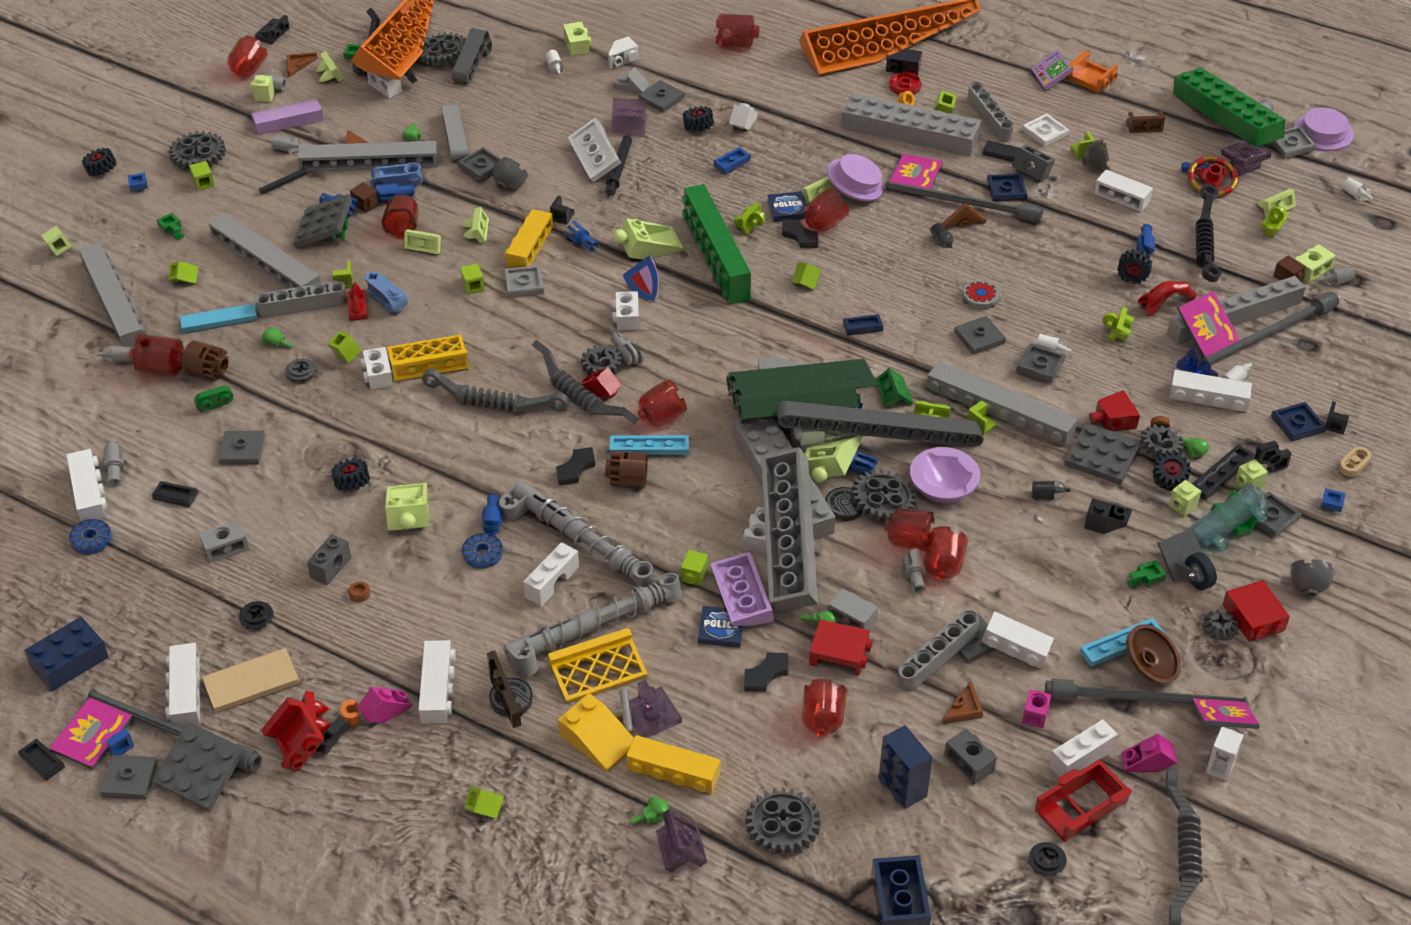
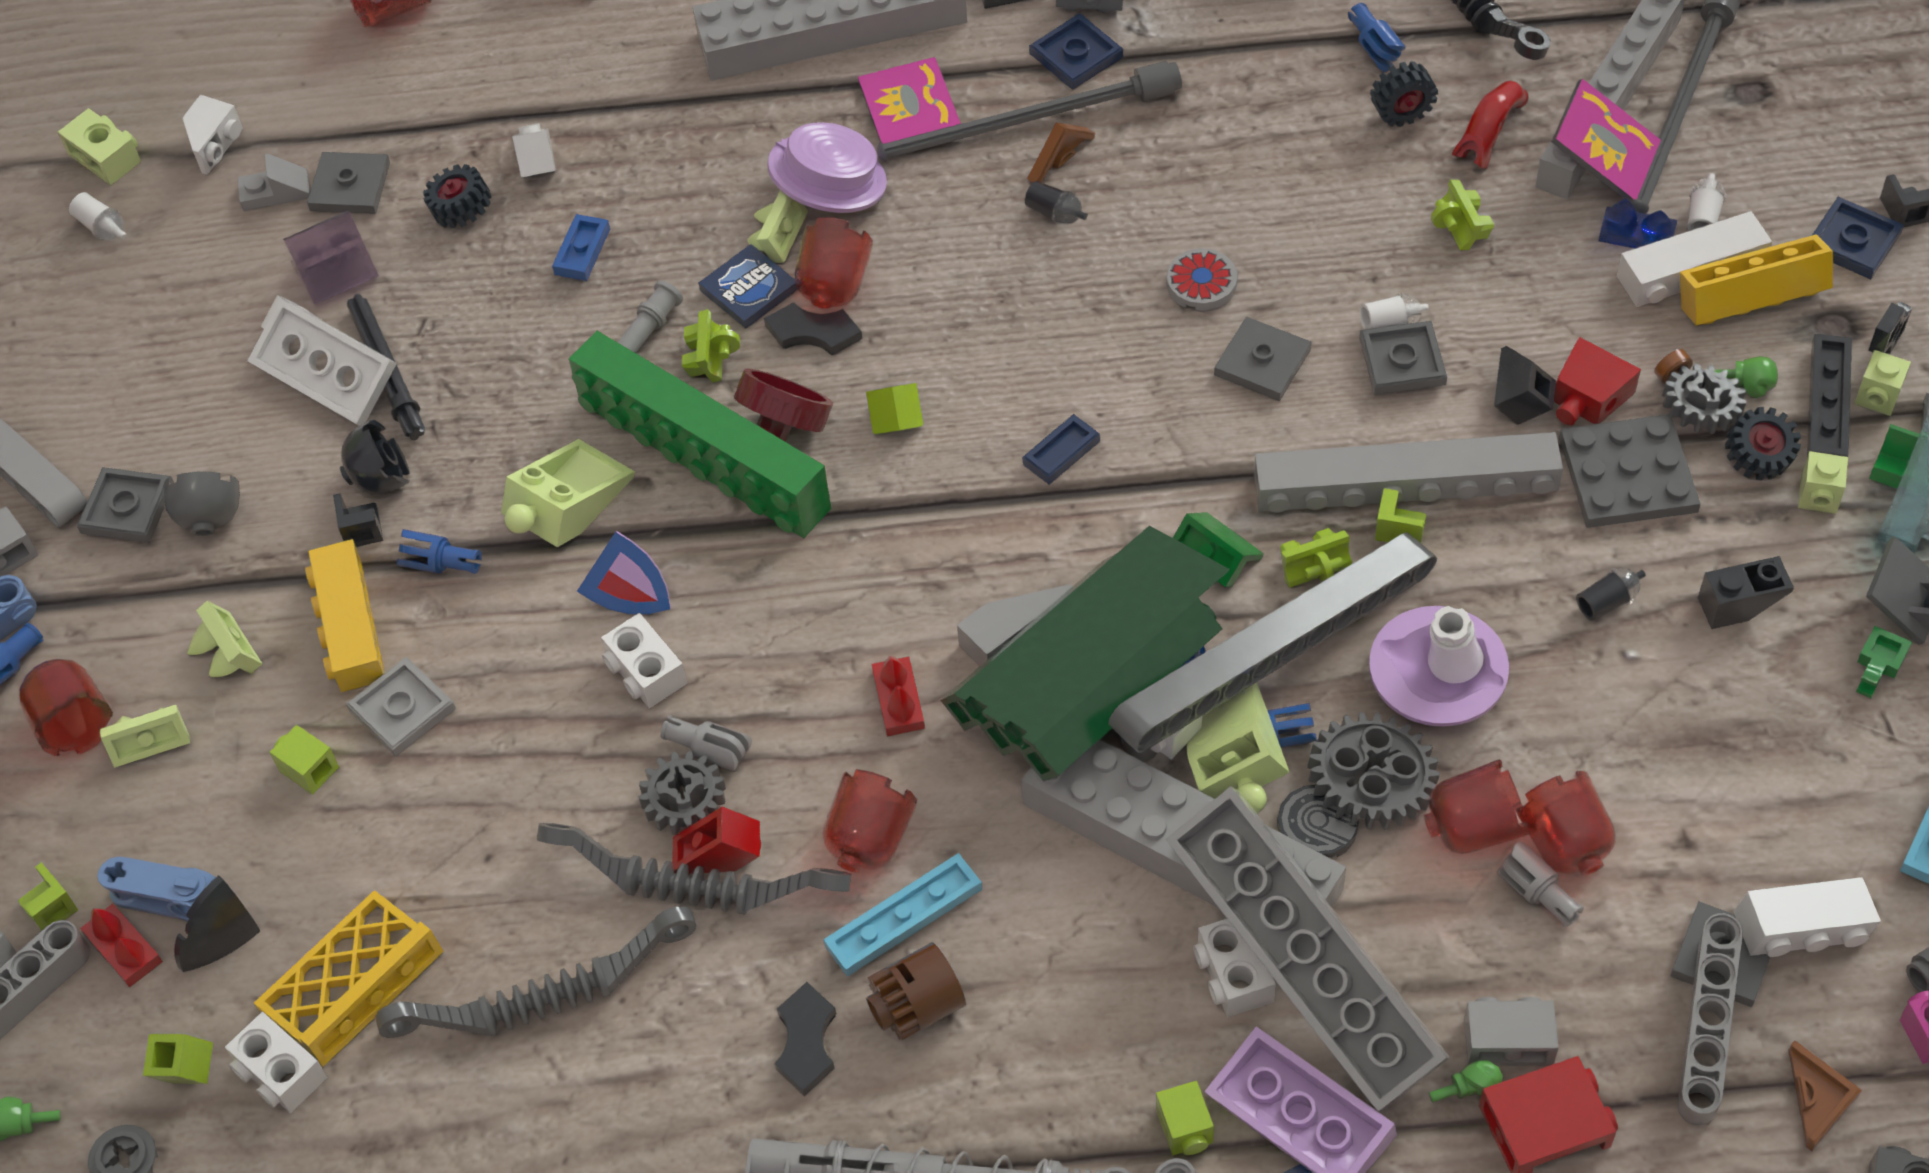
camera: 30 degrees left, 10 degrees up
none -> black brick [174,875,260,972]
none -> black cylinder [340,420,410,495]
none -> light grey pin [618,280,683,353]
none -> dark red piece [734,368,833,442]
none -> red tile [871,656,925,737]
none -> white plant [1428,606,1484,683]
none -> black slope [1494,346,1556,425]
none -> yellow brick [1680,234,1833,326]

